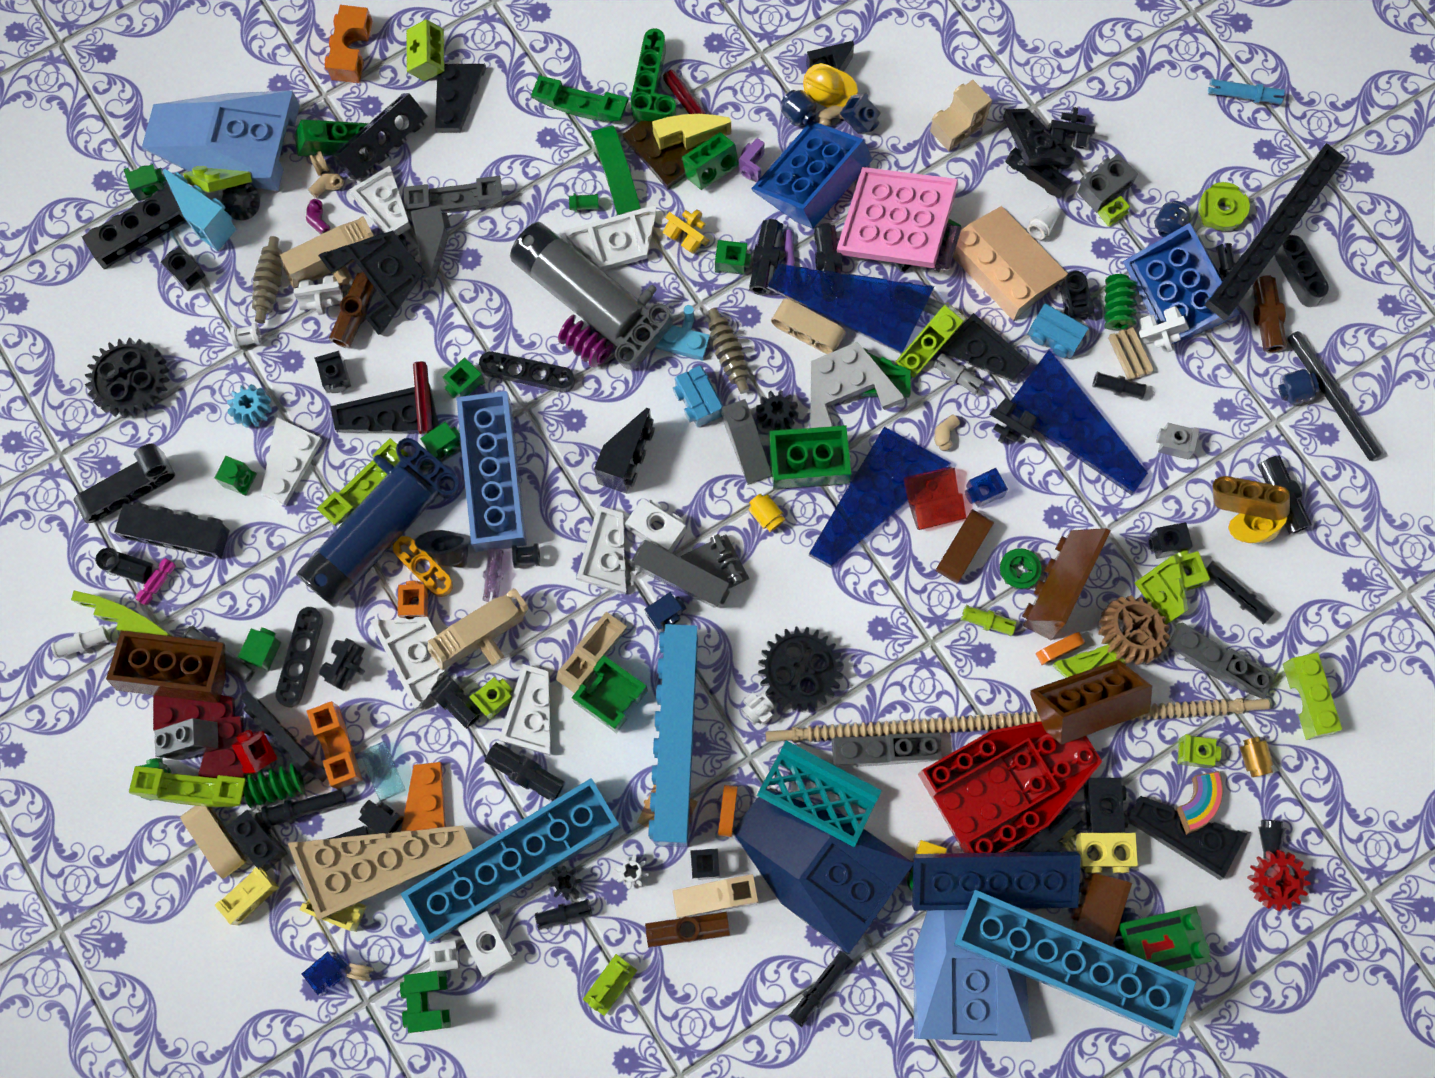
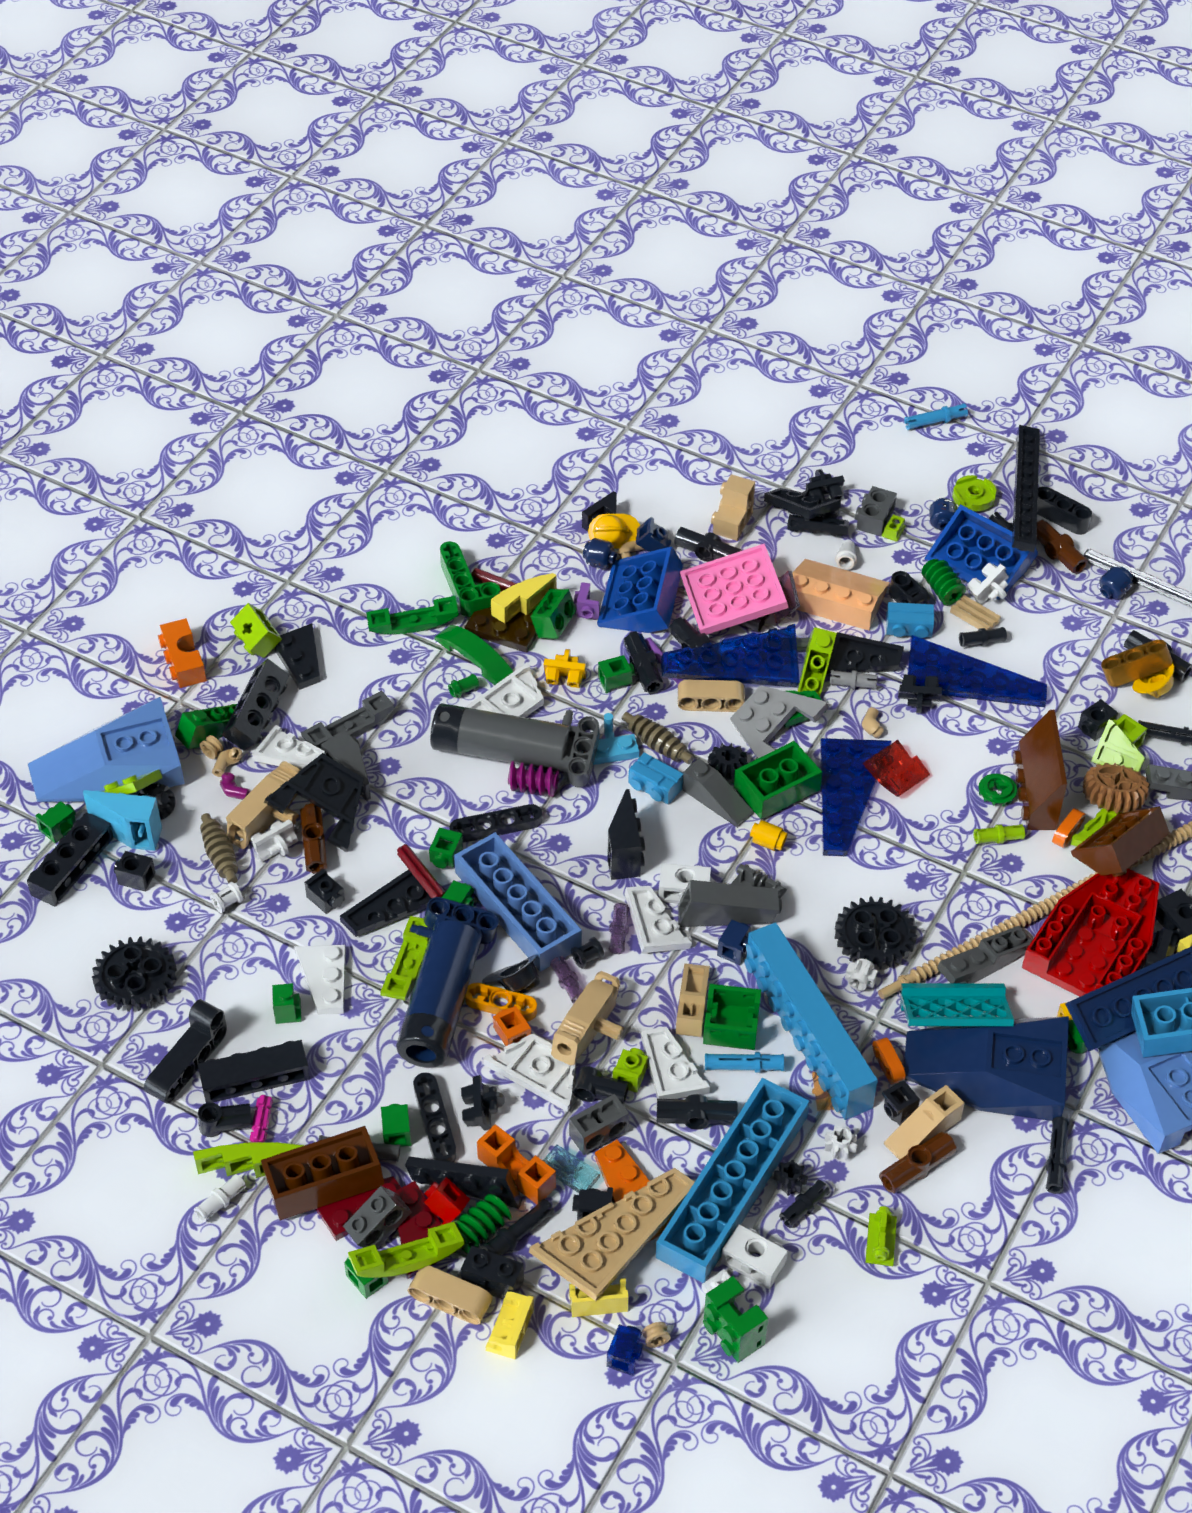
camera: 30 degrees left, 25 degrees down
medium azure gear [227,384,272,428] -> none
reddish brown beam [935,509,995,584] -> none
clear blue brick [965,468,1008,508] -> none
light grey brick [1156,423,1200,460] -> none
none -> dark grey brick [569,1094,629,1155]
none -> clear purple pin [608,903,630,954]
none -> black piece [674,527,742,562]
none -> dark azure pin [705,1052,784,1073]

